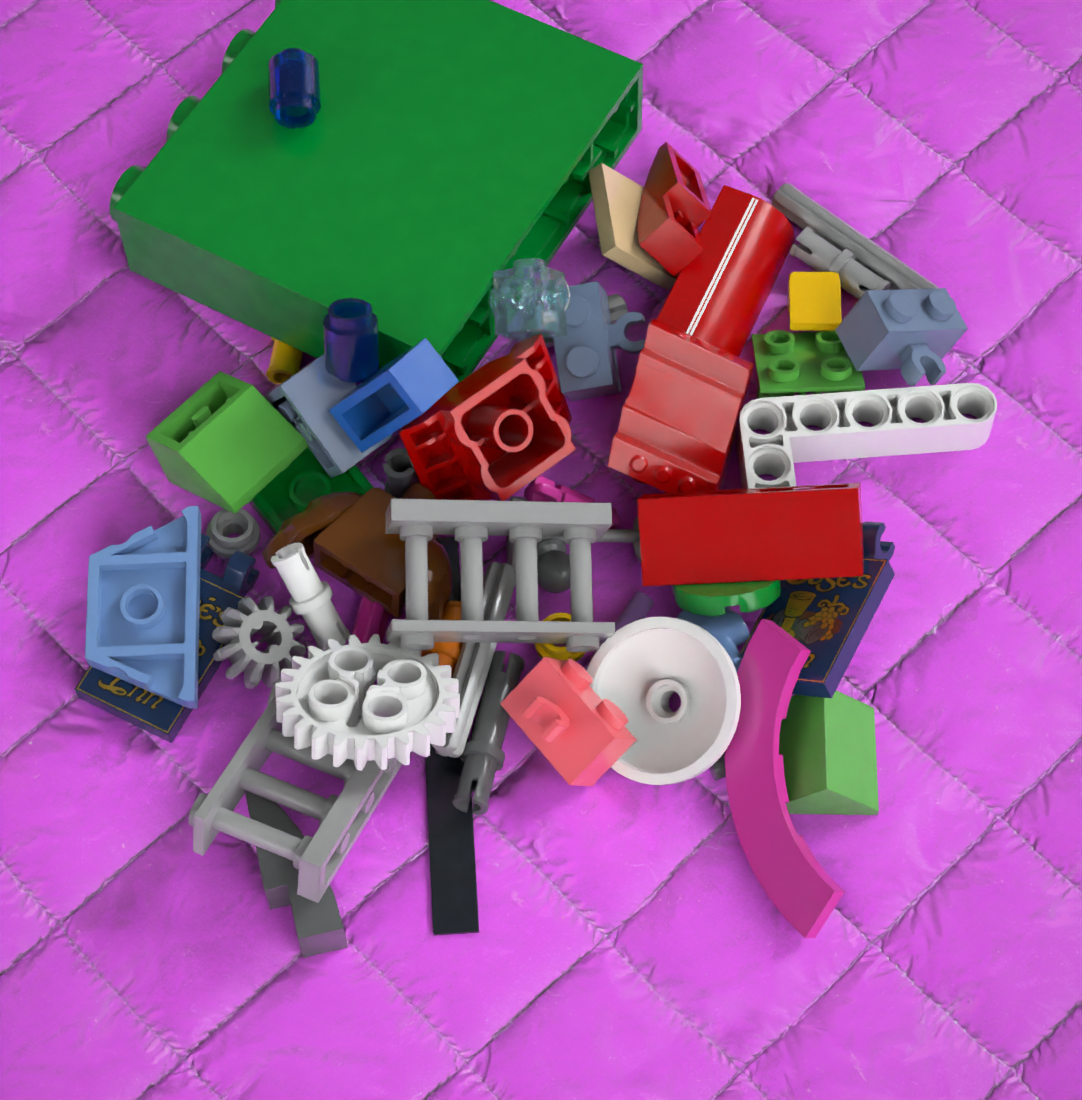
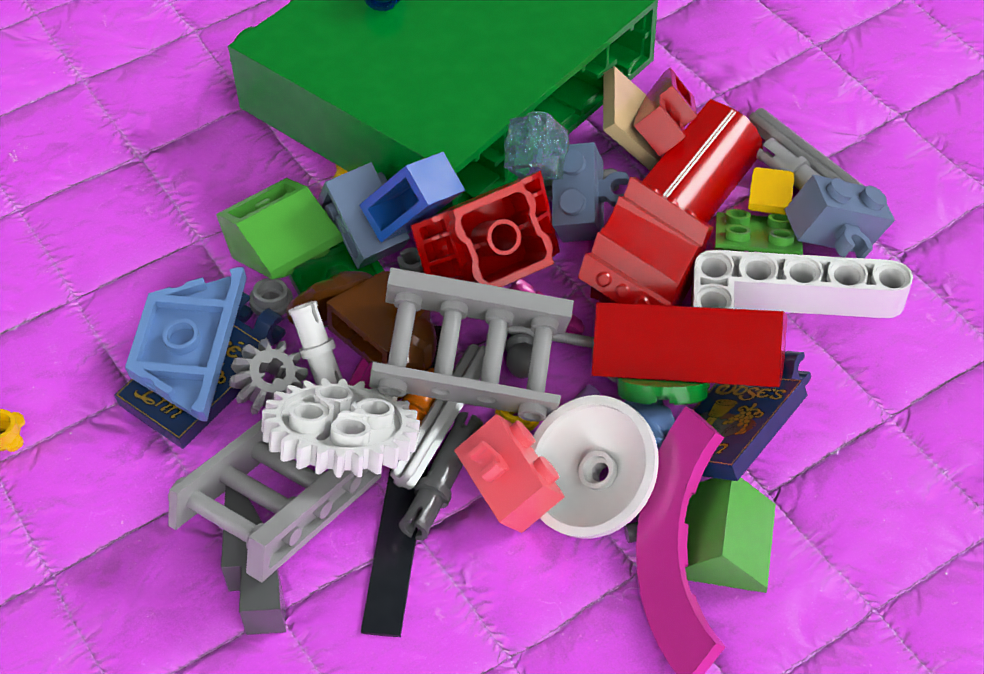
camera: 10 degrees right, 10 degrees down
clear blue brick [323,298,379,383] -> none

